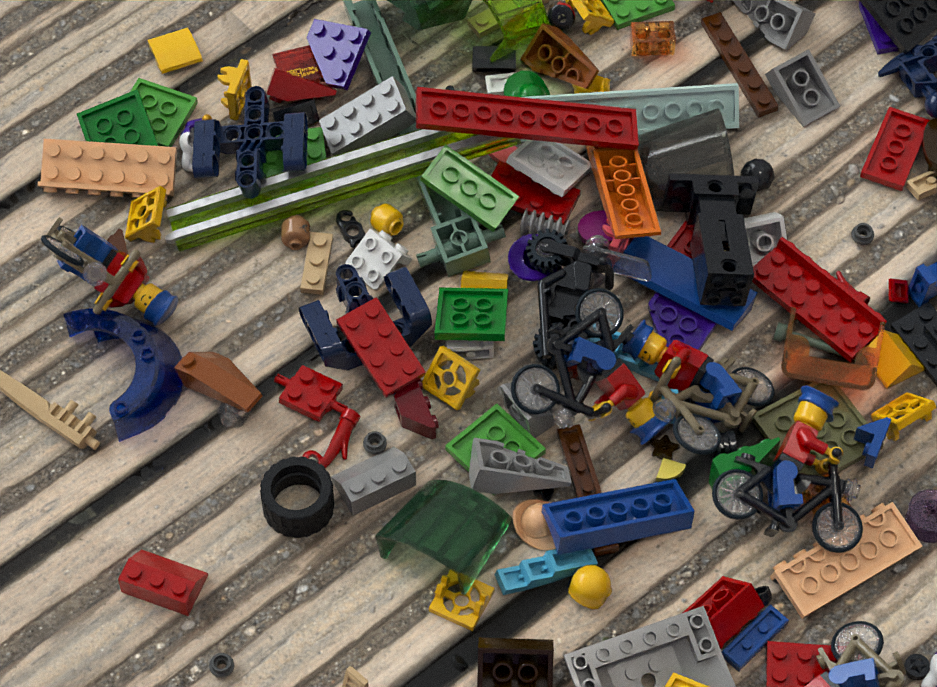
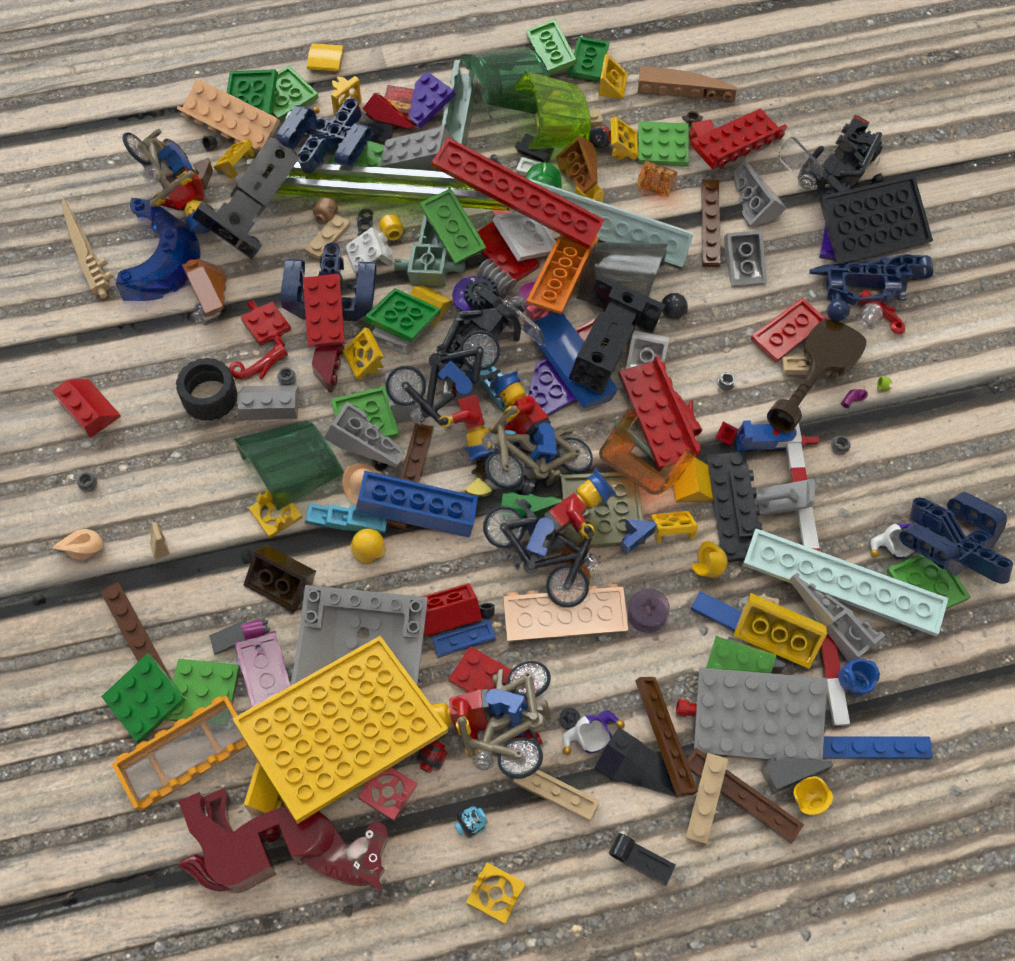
camera: 25 degrees right, 5 degrees up
none -> black brick [192,136,300,259]
none -> black hinge [202,135,217,150]

